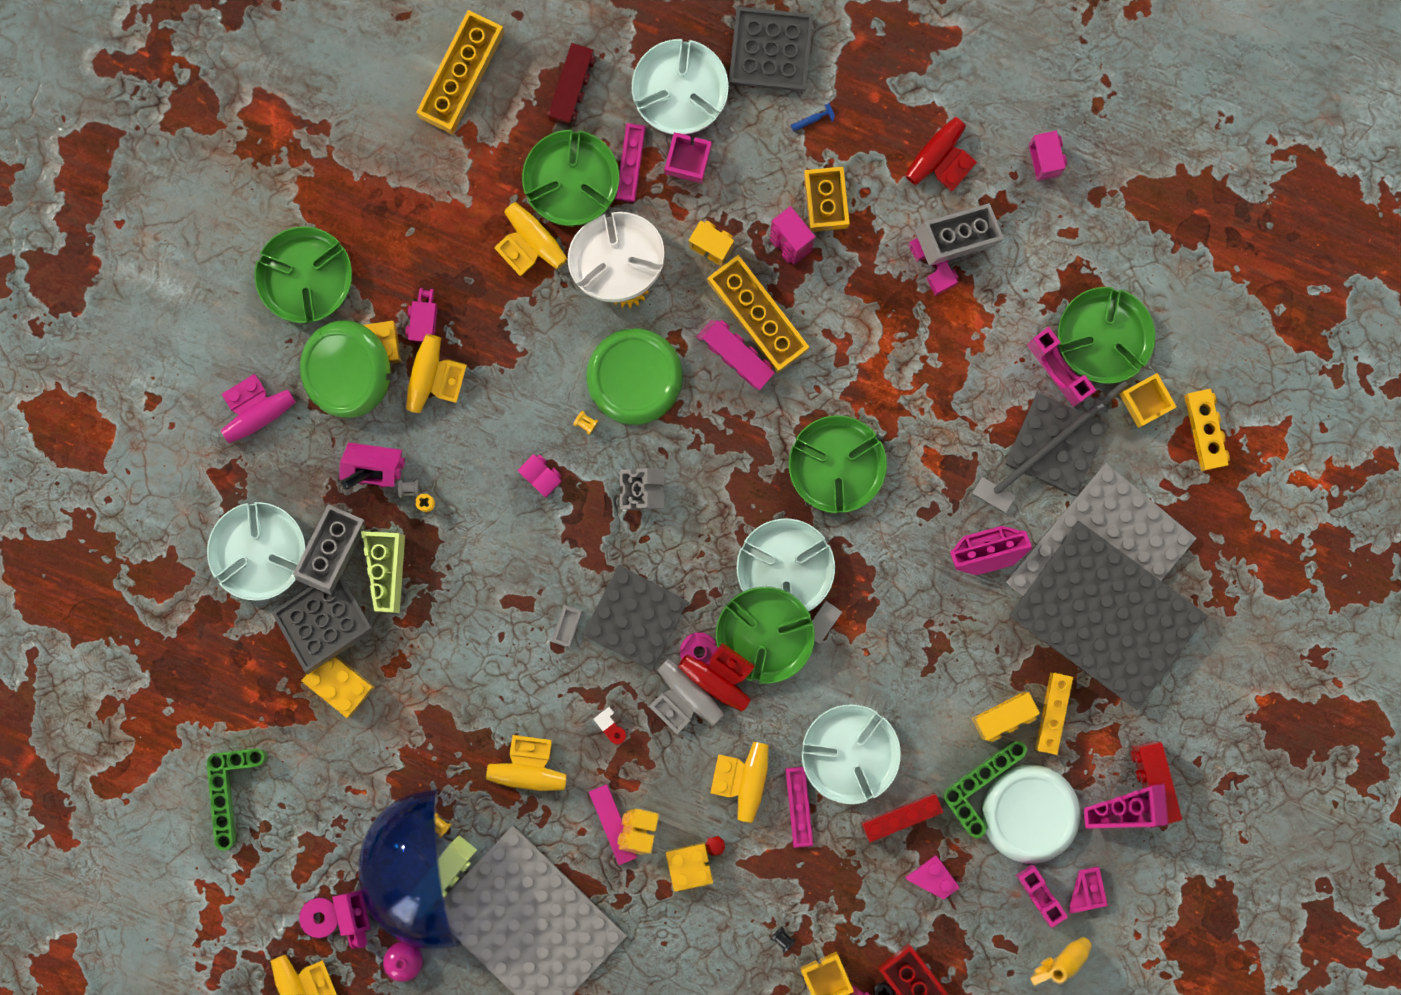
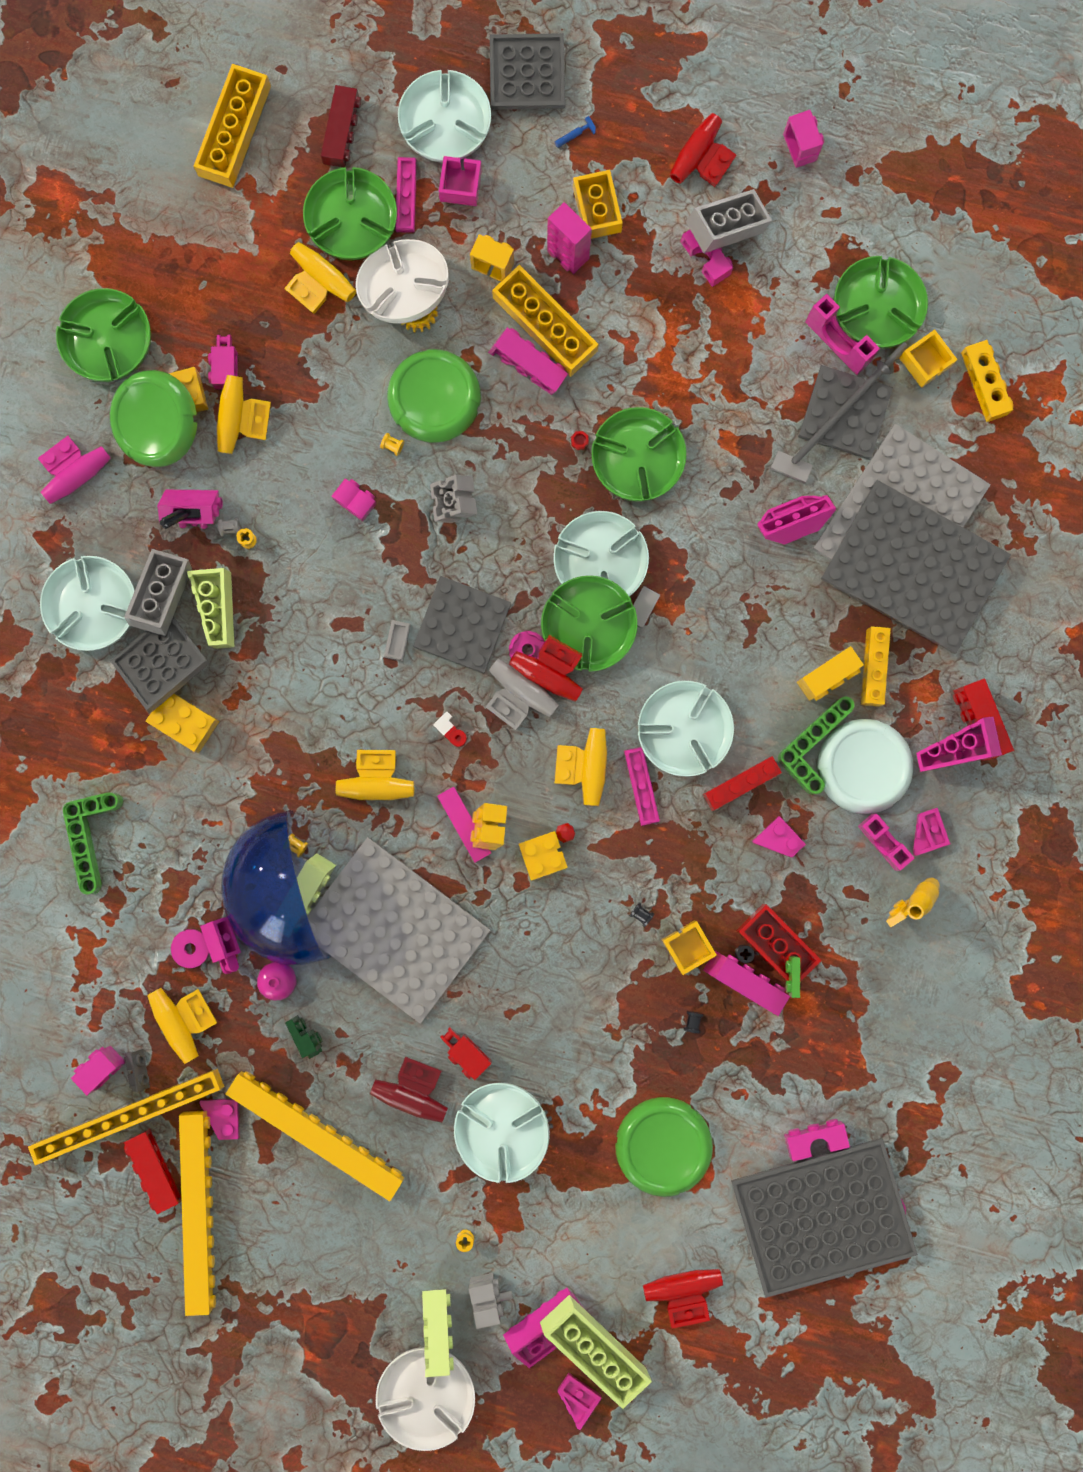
camera: 10 degrees left, 0 degrees up
none -> red tile [571,431,589,450]

